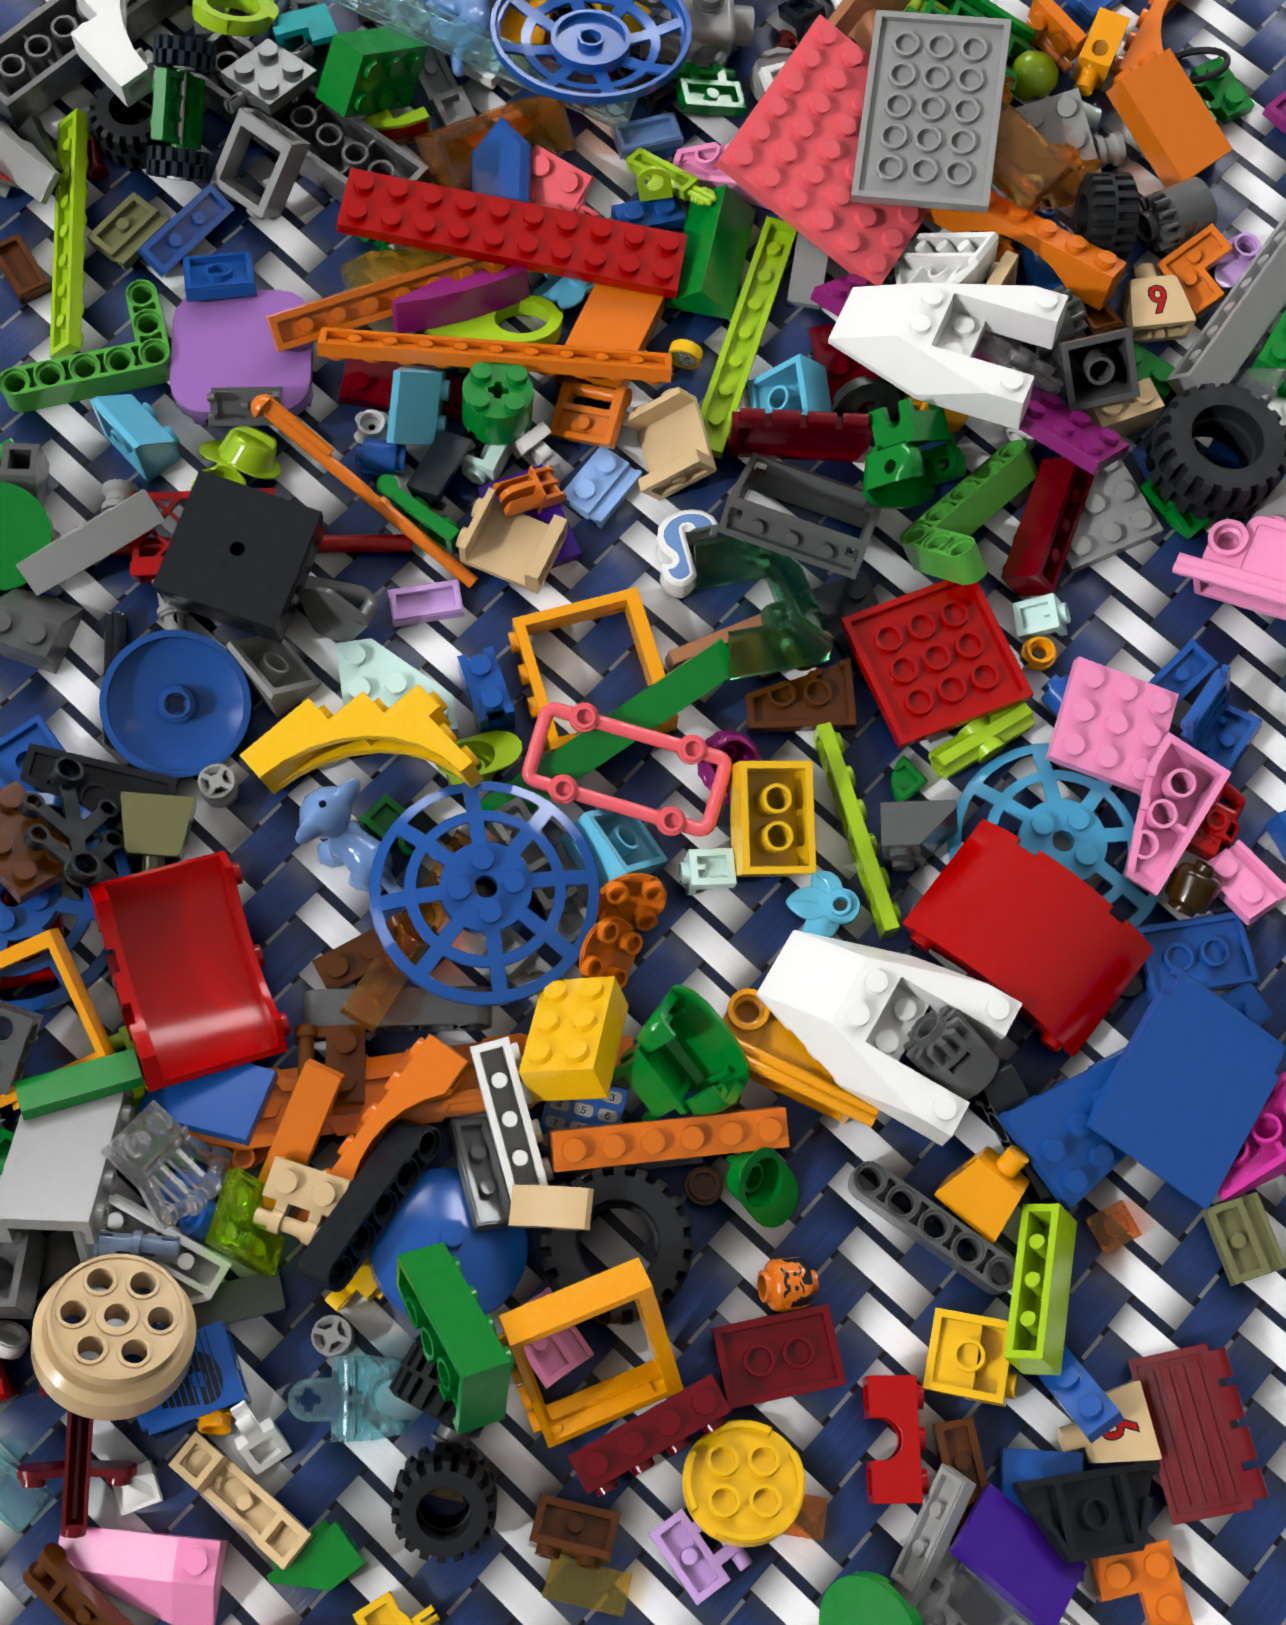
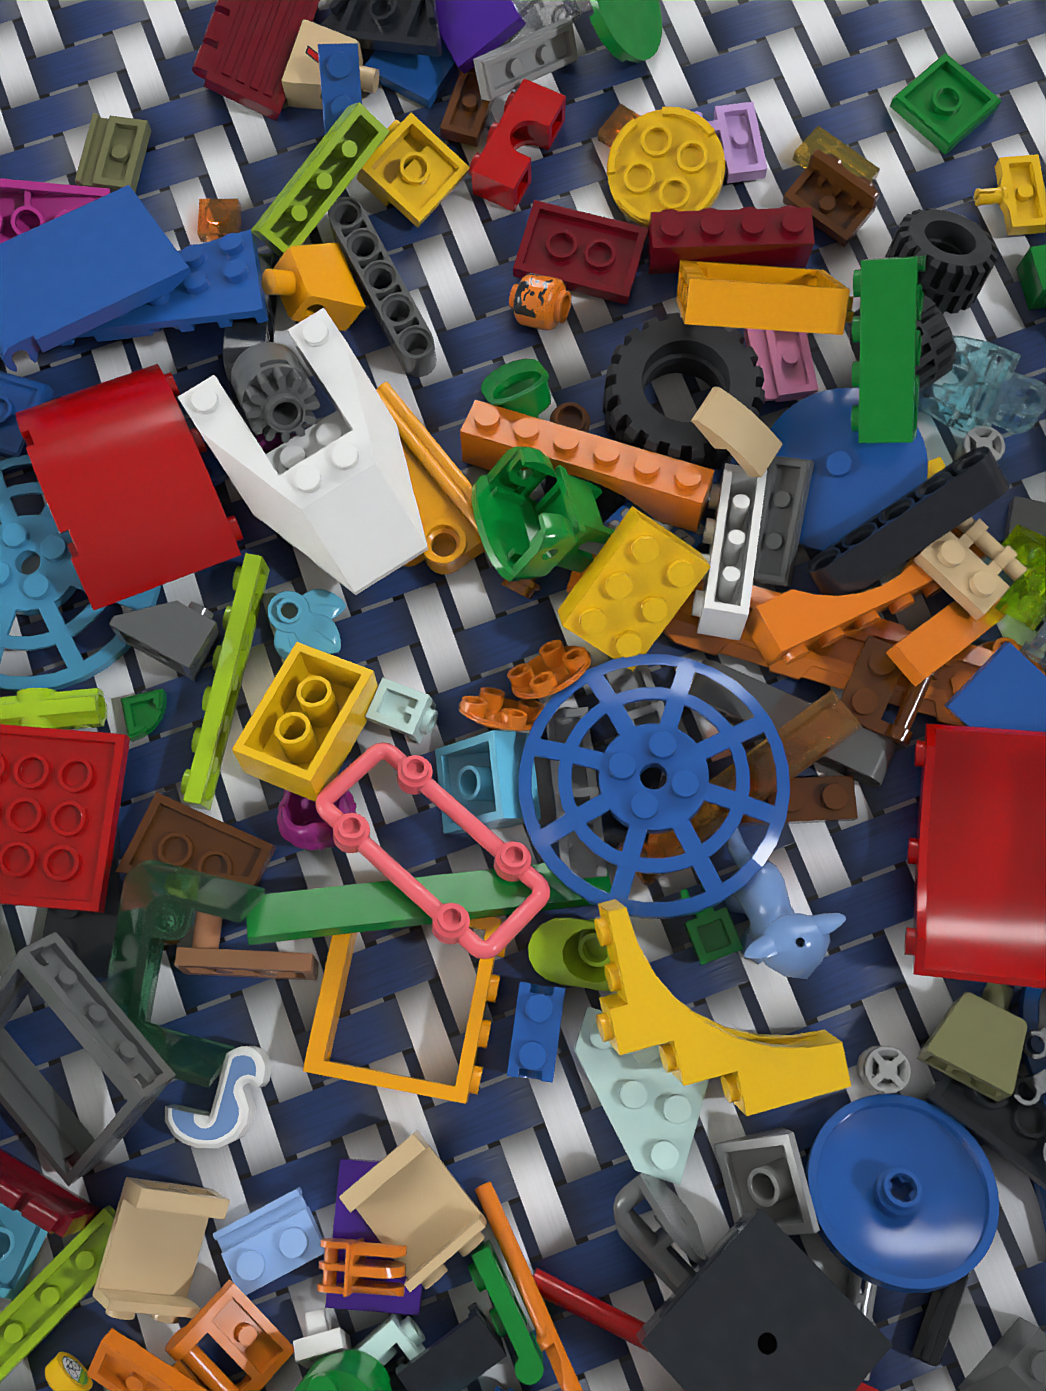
camera: 145 degrees left, 5 degrees up
lavender tile [387,579,464,627] -> none

